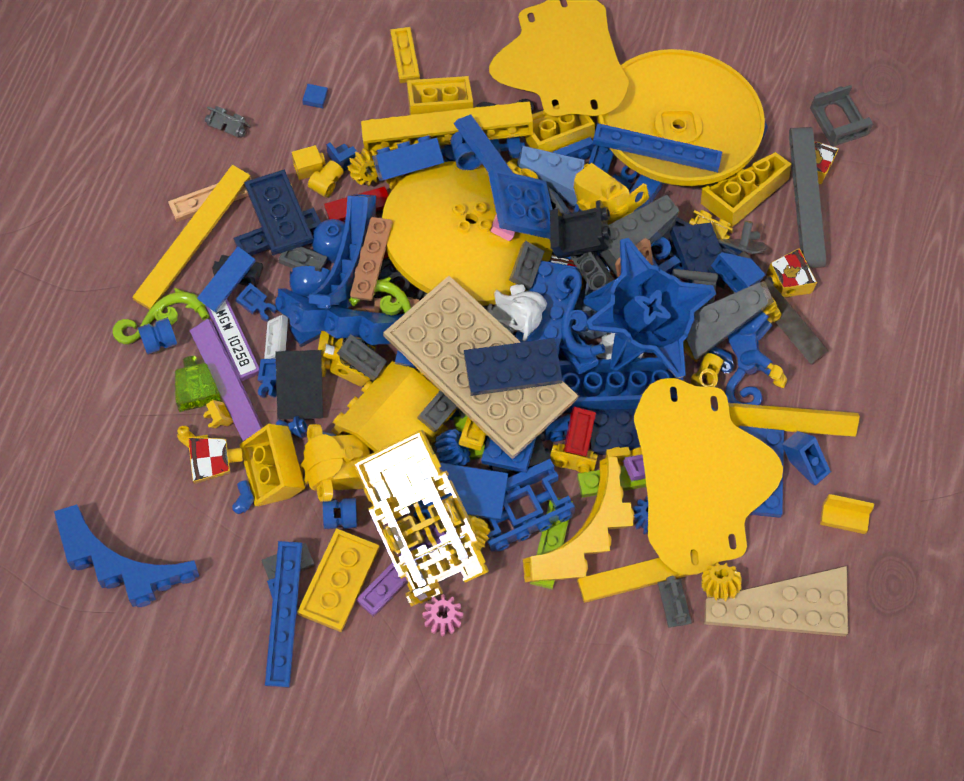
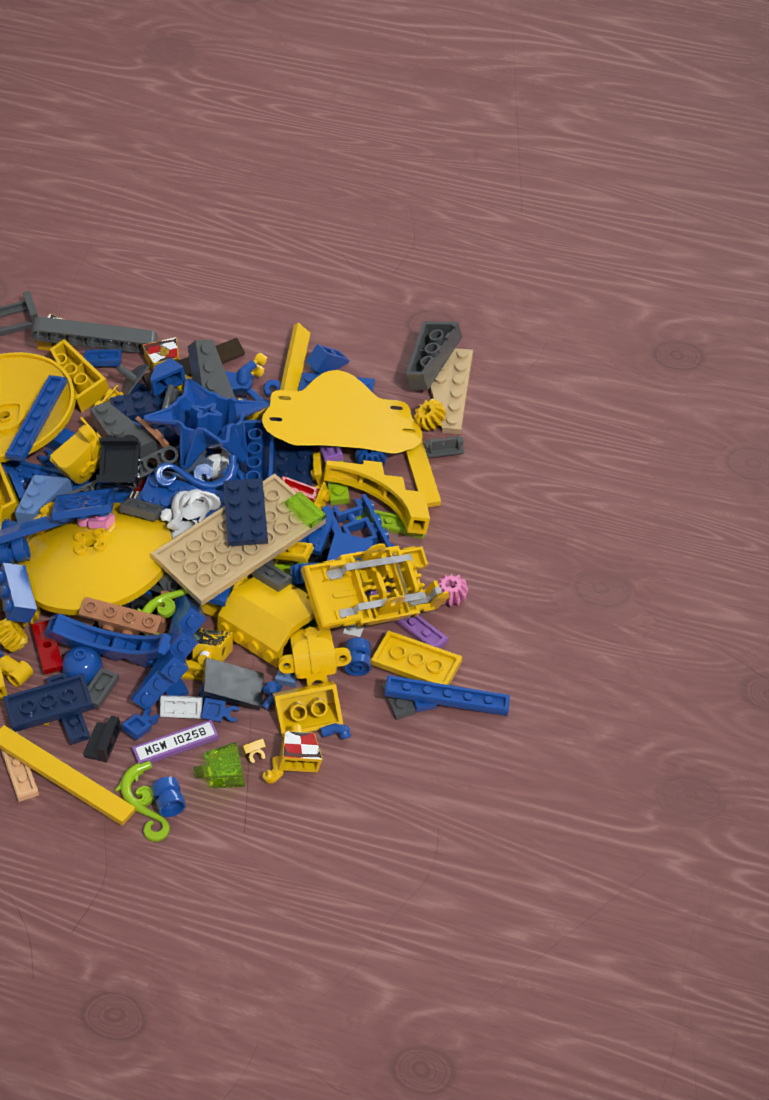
camera: 80 degrees left, 15 degrees down
blue arch [54,504,199,607] -> none
medium lavender tile [190,319,263,441] -> none
blue tile [197,247,256,313] -> none
blue cylinder [289,266,331,299] -> none
dark grey plate [336,334,387,380] -> none
yellow panel [820,494,874,534] -> none
none -> blue plate [84,349,122,367]
none -> clear neon green tile [285,491,326,528]
none -> dark grey wedge [406,321,462,390]

